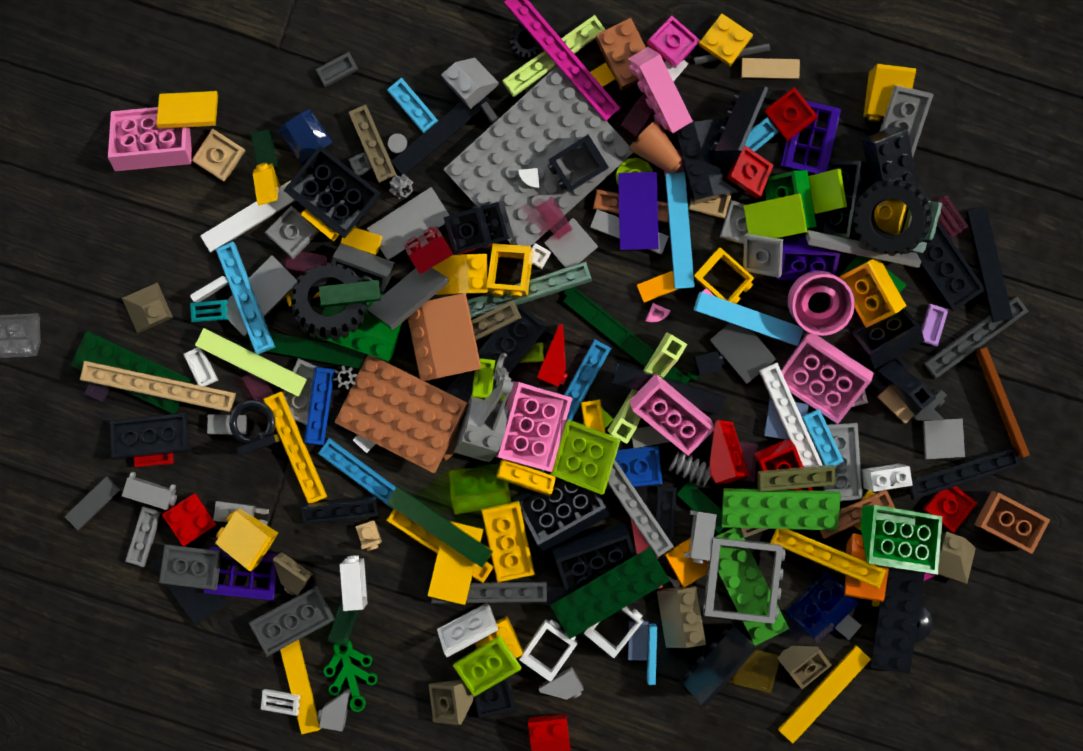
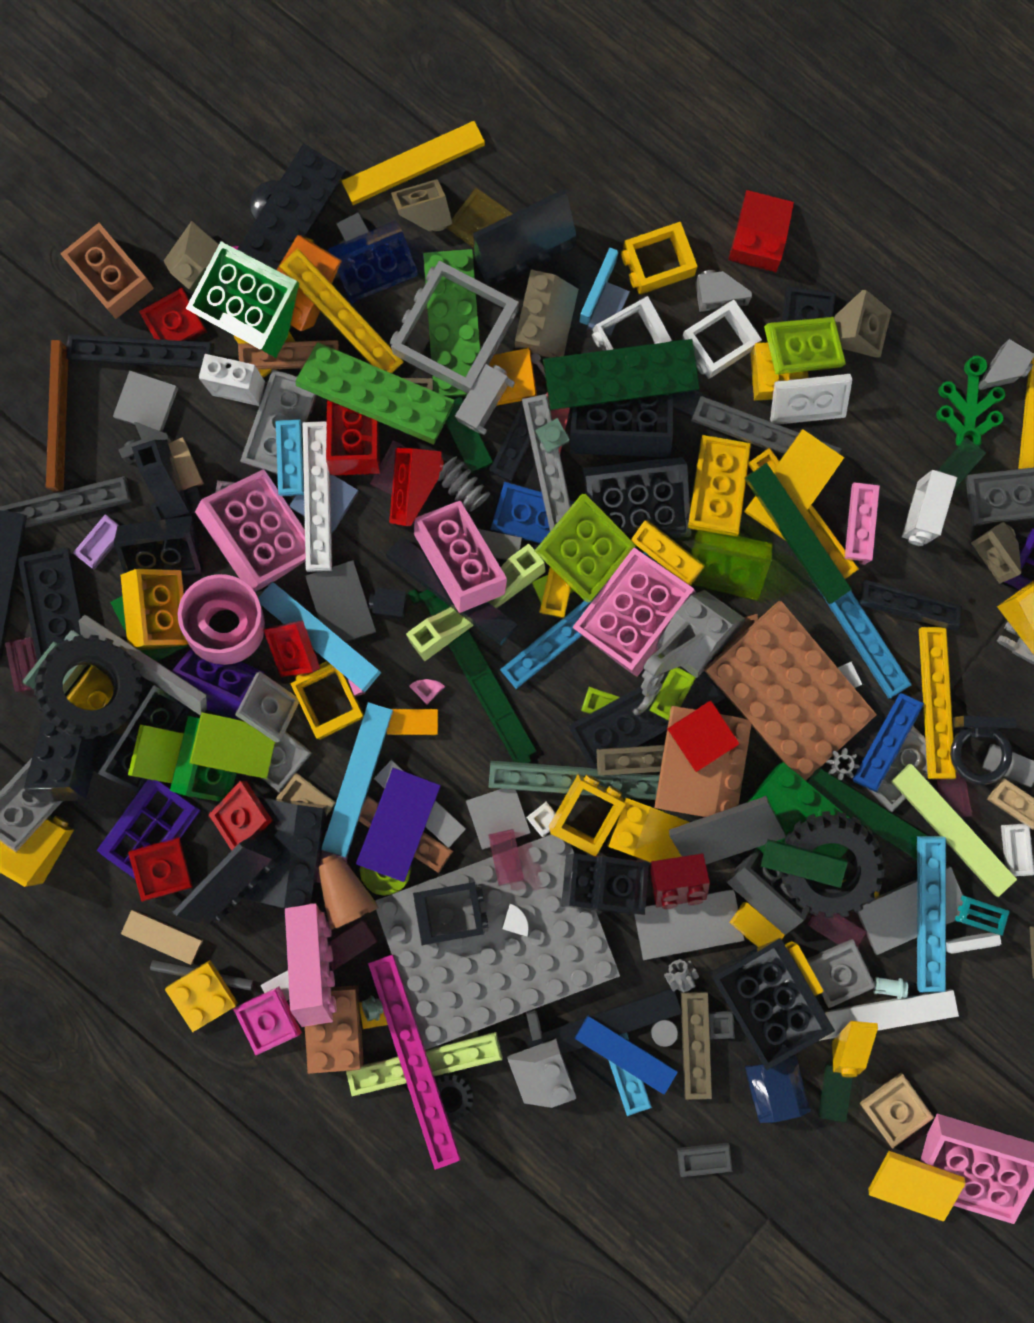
camera: 160 degrees left, 5 degrees down
tan bracket [356,520,382,551] -> none
red slope [537,324,568,387] -> none
medium azure tile [745,117,779,152] -> none
olive tile [757,465,835,492] -> none
none -> red plate [263,620,320,677]
none -> sand green plate [362,995,383,1021]
none -> sand green plate [535,418,570,454]
none -> blue tile [575,1015,678,1095]
none -> yellow window [621,222,698,295]
none -> red tile [667,700,740,773]
none -> bright pink panel [845,483,880,565]
none -> light aqua pin [873,977,908,999]

